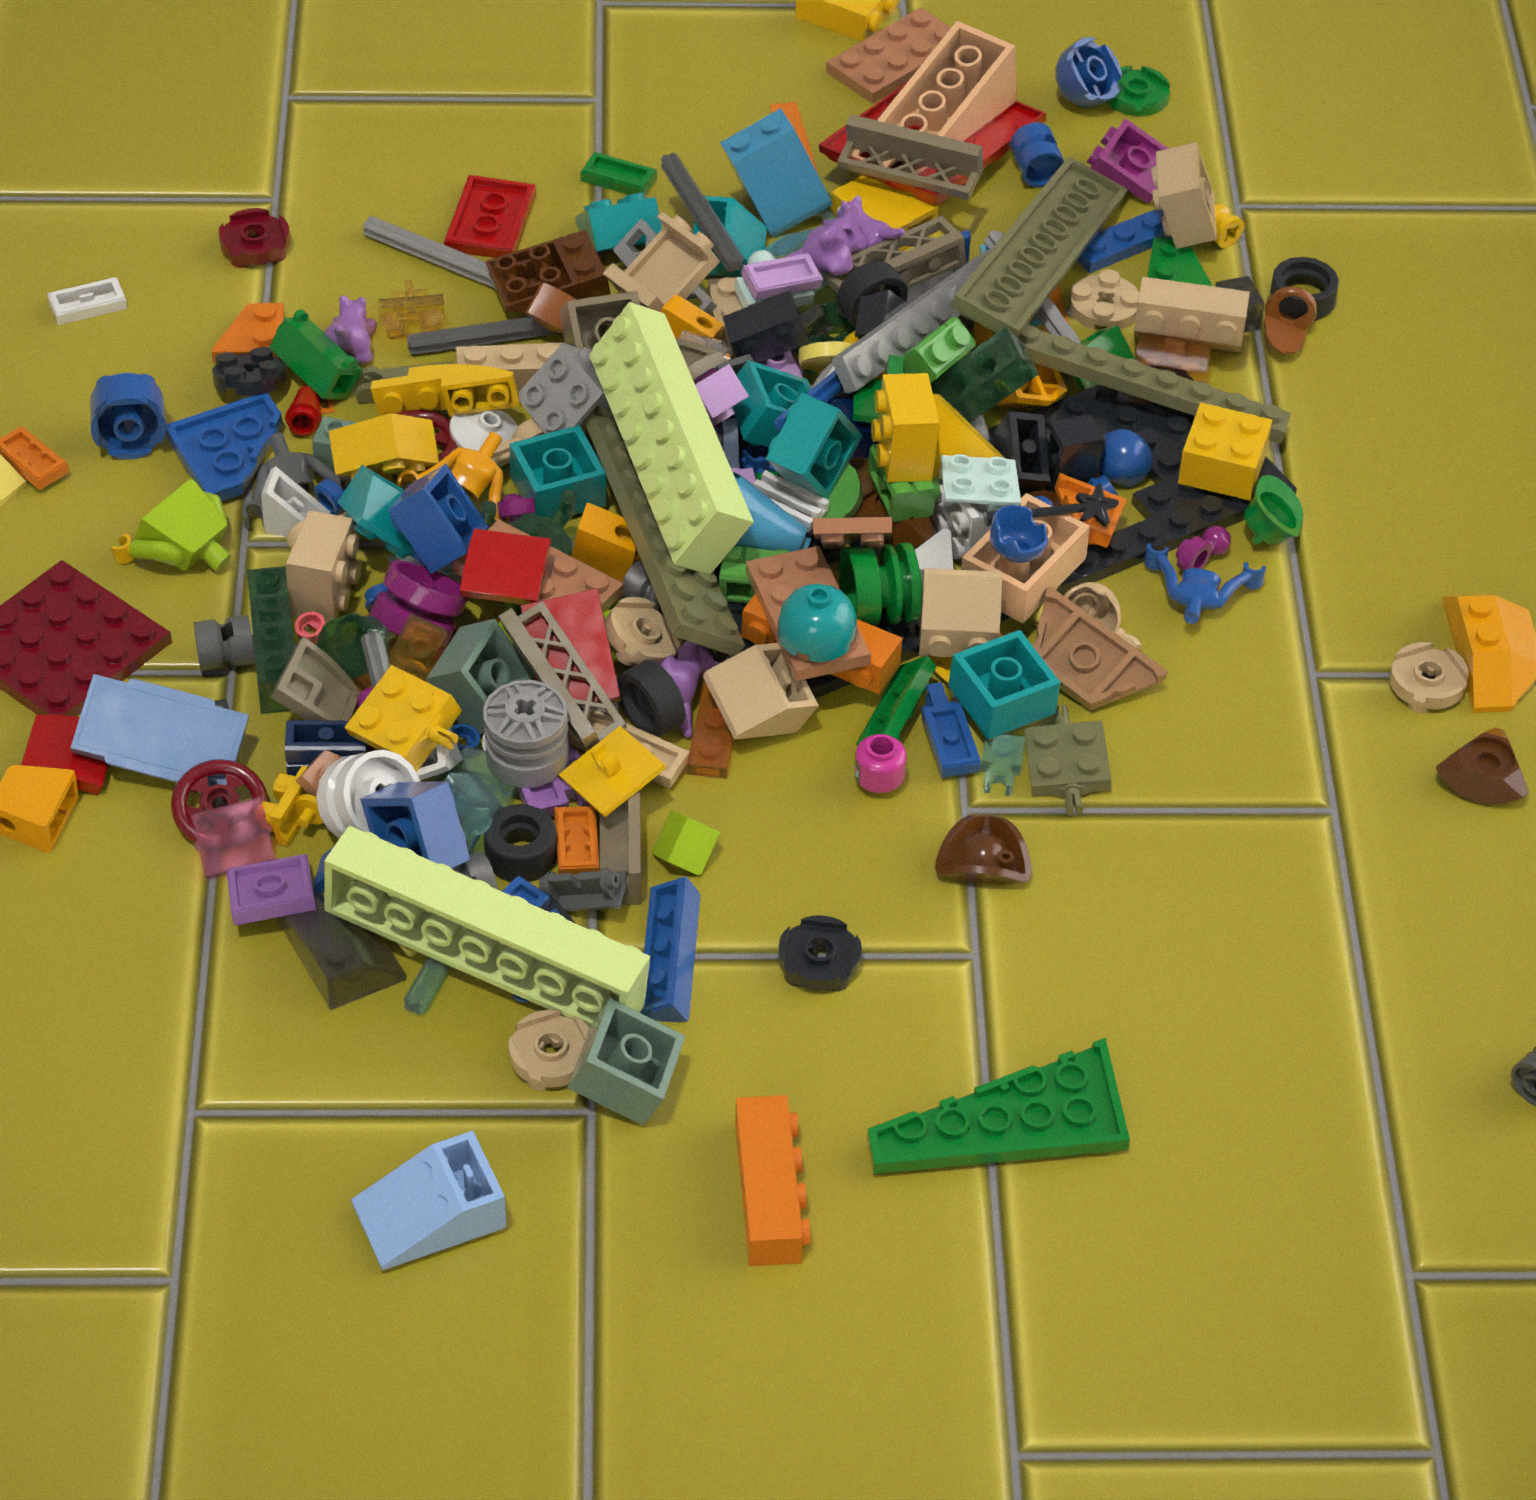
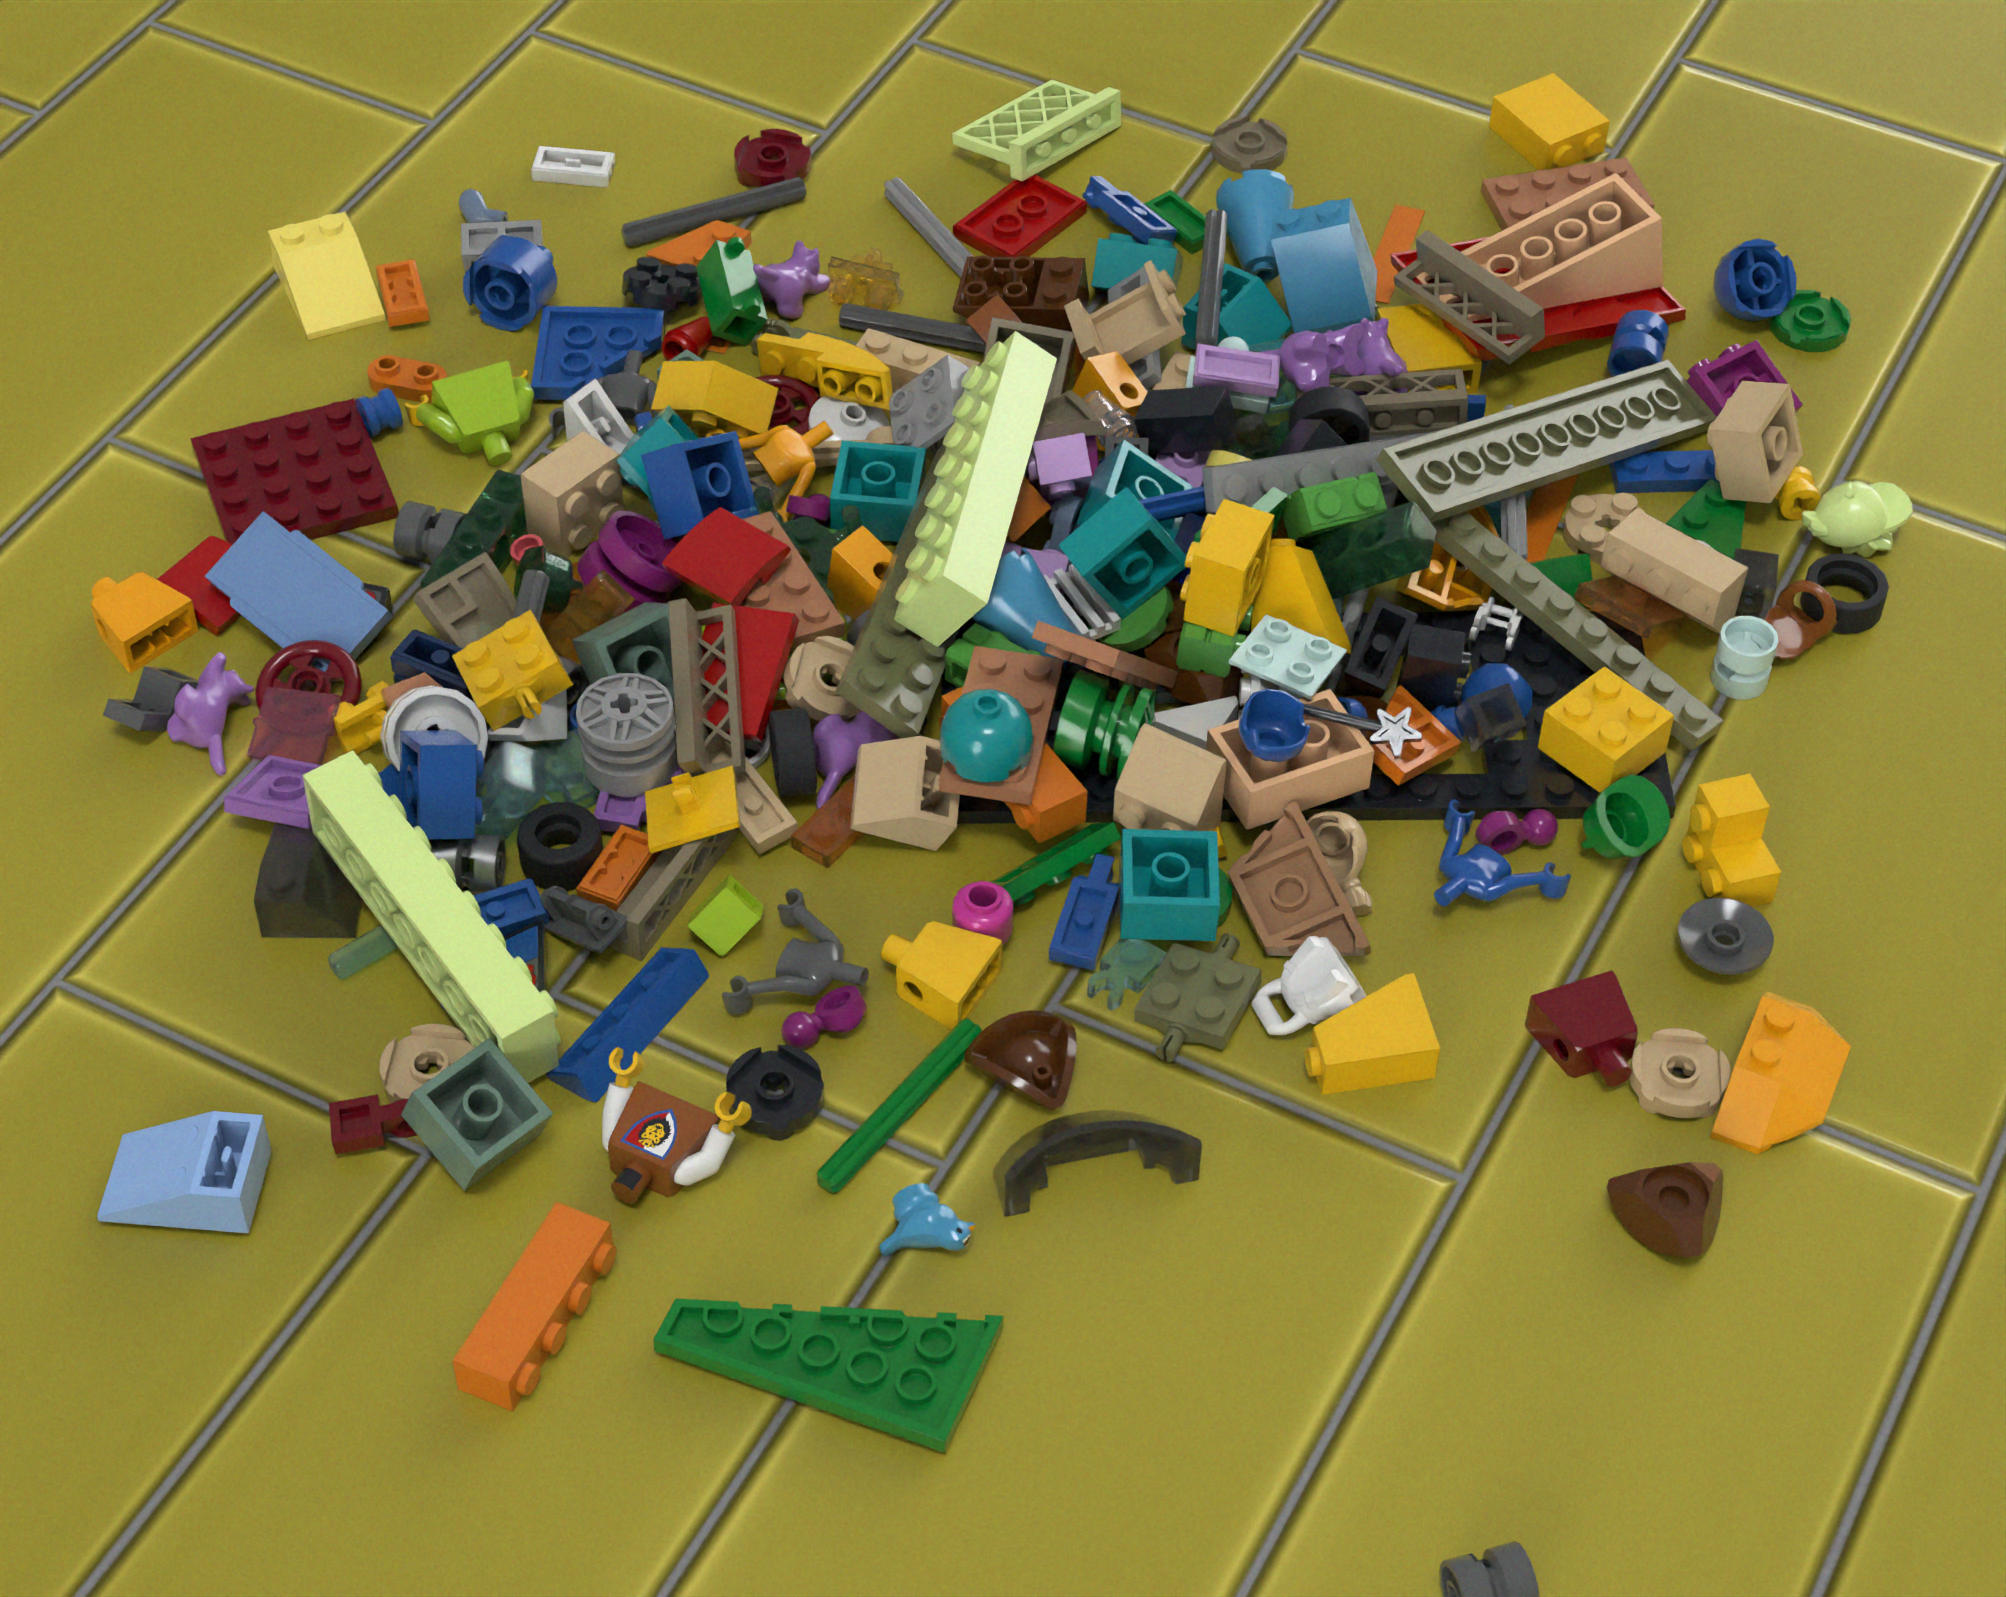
camera: 30 degrees right, 0 degrees up
none -> dark grey slope [103,666,199,732]
none -> medium lavender animal [167,652,254,776]
none -> dark red plate [328,1094,417,1154]
none -> blue wheel [355,388,403,438]
none -> orange plate [367,355,447,403]
none -> sand blue arm [459,189,508,223]
none -> light grey hinge [461,220,544,273]
none -> torso [602,1047,752,1203]
none -> dark grey axle [621,177,807,246]
none -> dark grey piece [721,888,869,1014]
none -> magenta plate [781,985,867,1050]
none -> green axle [817,1018,982,1193]
none -> dark azure animal [879,1183,975,1257]
none -> yellow torso [881,921,1002,1030]
none -> yellowish green fence [952,80,1121,181]
none -> clear smoke windscreen [993,1110,1202,1217]
none -> blue hinge [1082,176,1177,245]
none -> dark tan tile [1211,117,1287,173]
none -> dark azure cone [1216,169,1294,283]
none -> white piece [1251,936,1366,1036]
none -> yellow slope [1304,973,1440,1095]
none -> clear smoke brick [1455,683,1527,752]
none -> white piece [1469,597,1524,651]
none -> dark red torso [1525,970,1638,1087]
none -> dark grey dish [1677,898,1774,975]
none -> yellow brick [1682,773,1781,907]
none -> light aqua wheel [1710,616,1779,700]
none -> yellowish green hair [1802,481,1913,557]

